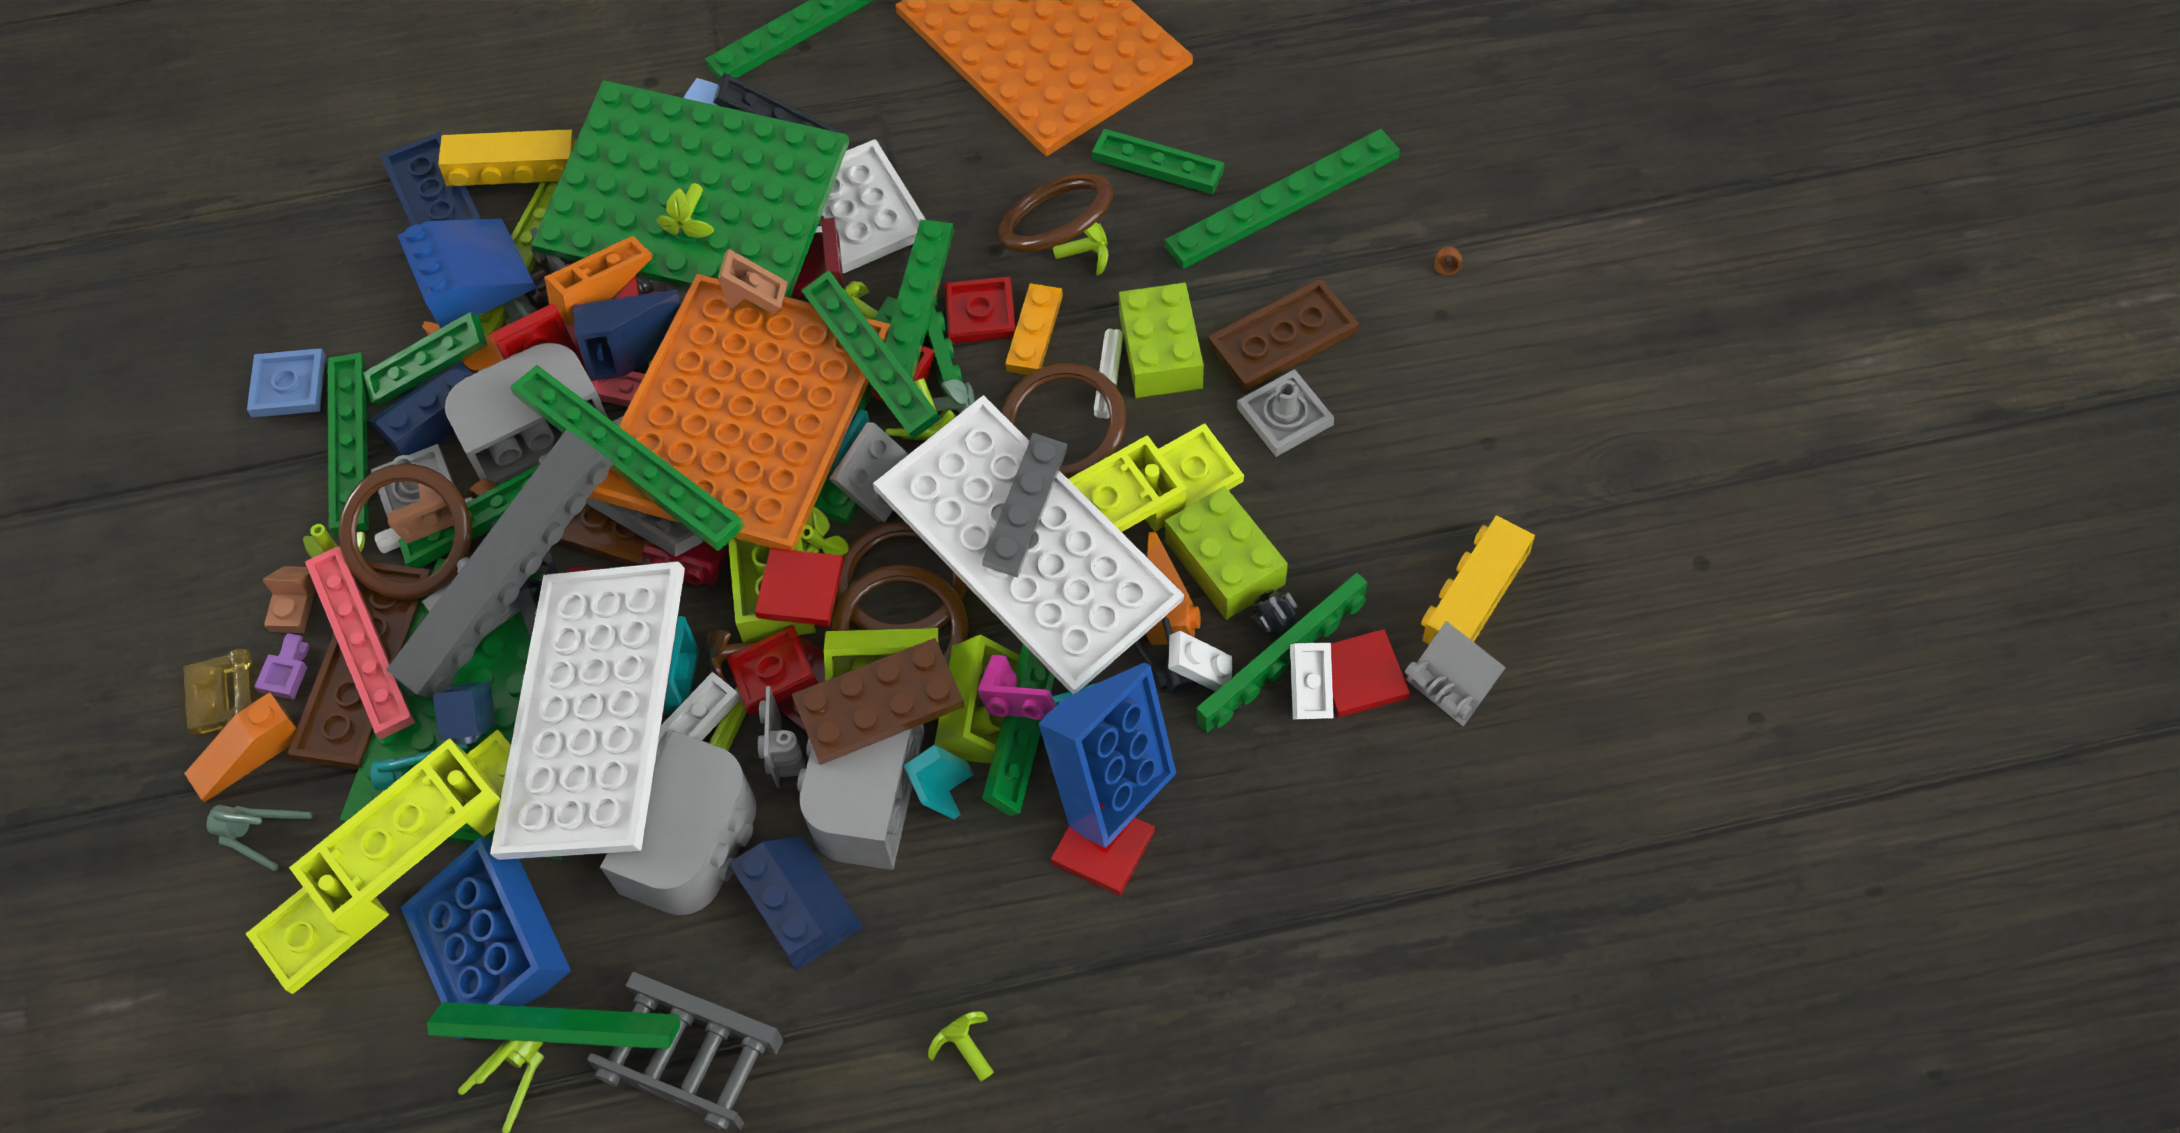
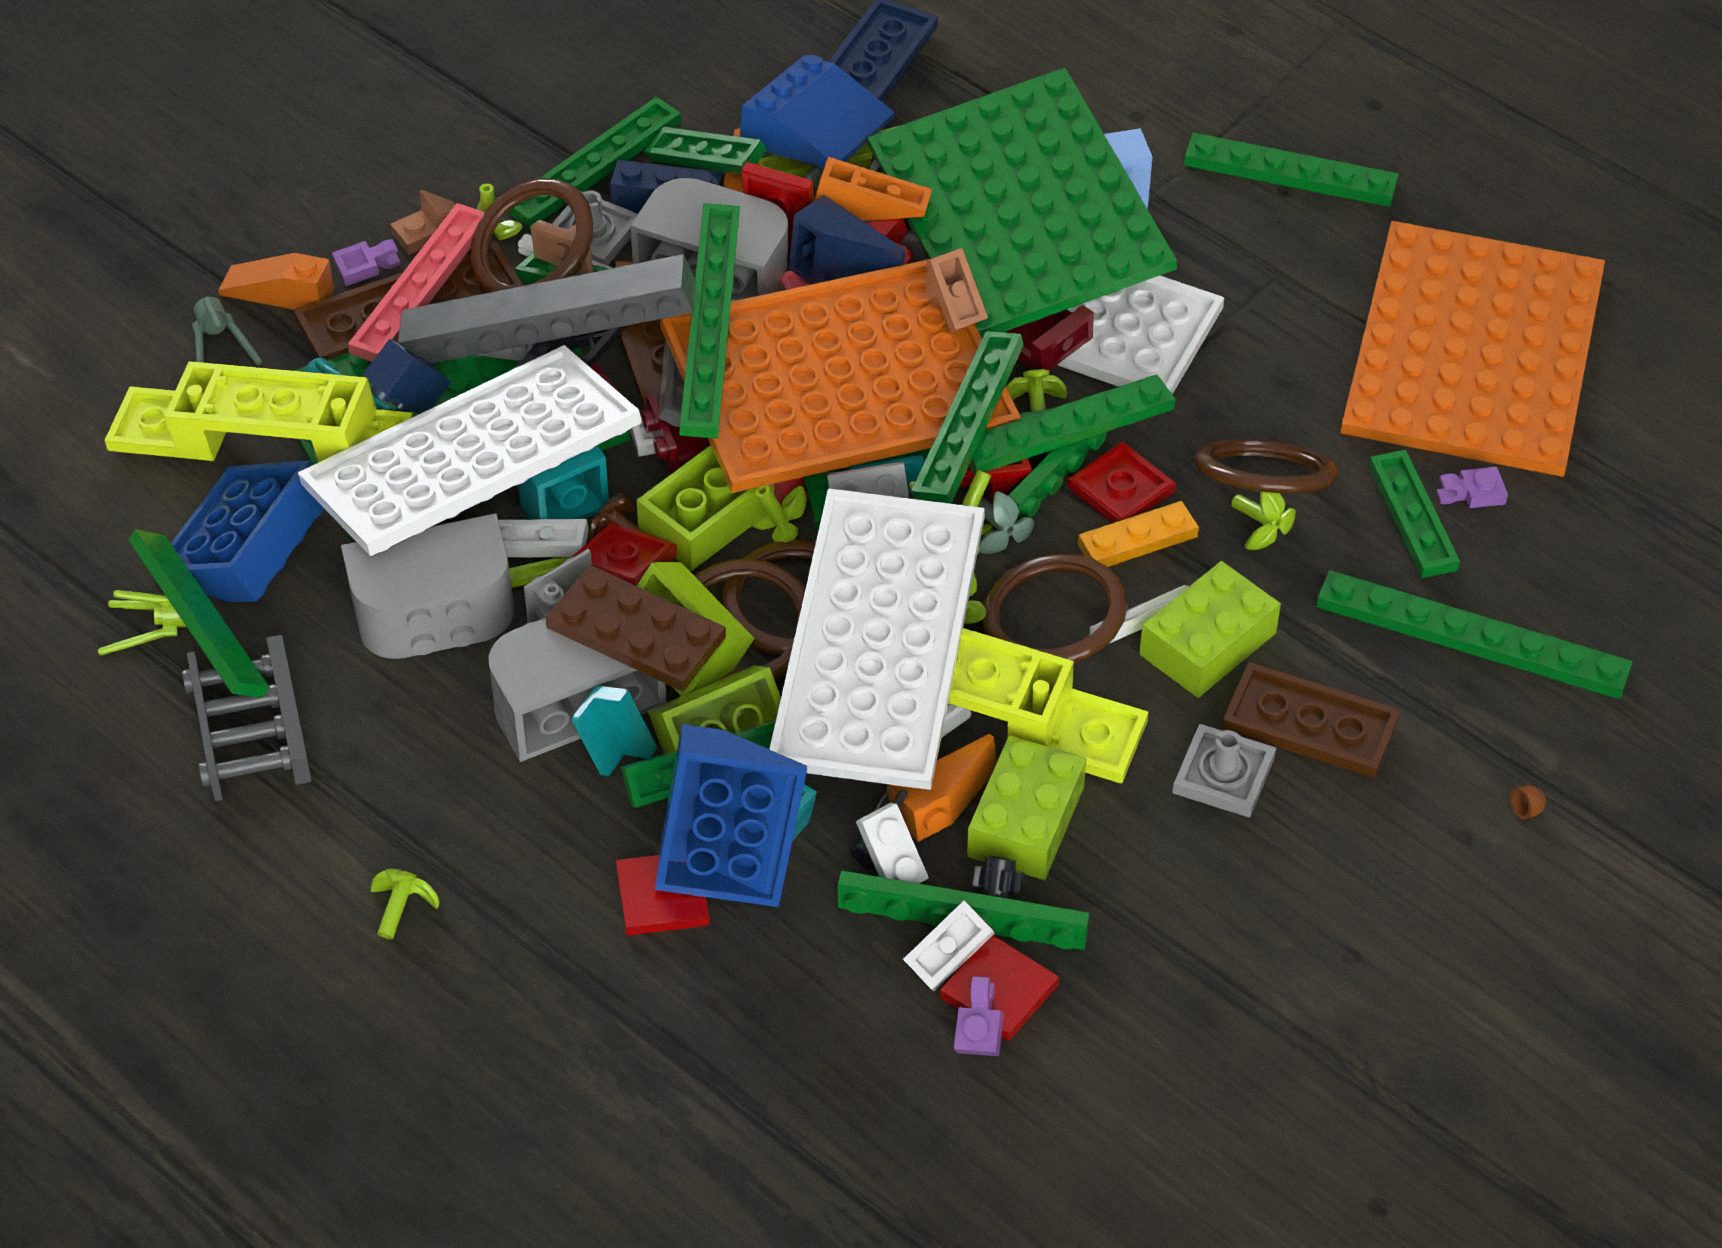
camera: 50 degrees right, 10 degrees down
clear yellow plate [183,649,252,736] -> none
medium blue plate [247,348,326,418] -> none
yellow brick [438,129,576,186] -> none
lime plant [656,183,714,238] -> none
black tile [713,72,839,133] -> none
dark blue slope [729,835,863,971] -> none
red tile [755,548,844,626] -> none
dark pink bracket [977,655,1056,720] -> none
dark grey plate [982,433,1068,578] -> none
light grey hinge [1405,621,1506,726] -> none
yellow brick [1421,515,1535,645] -> none
none -> medium lavender plate [954,977,1004,1056]
none -> medium lavender plate [1436,467,1508,509]

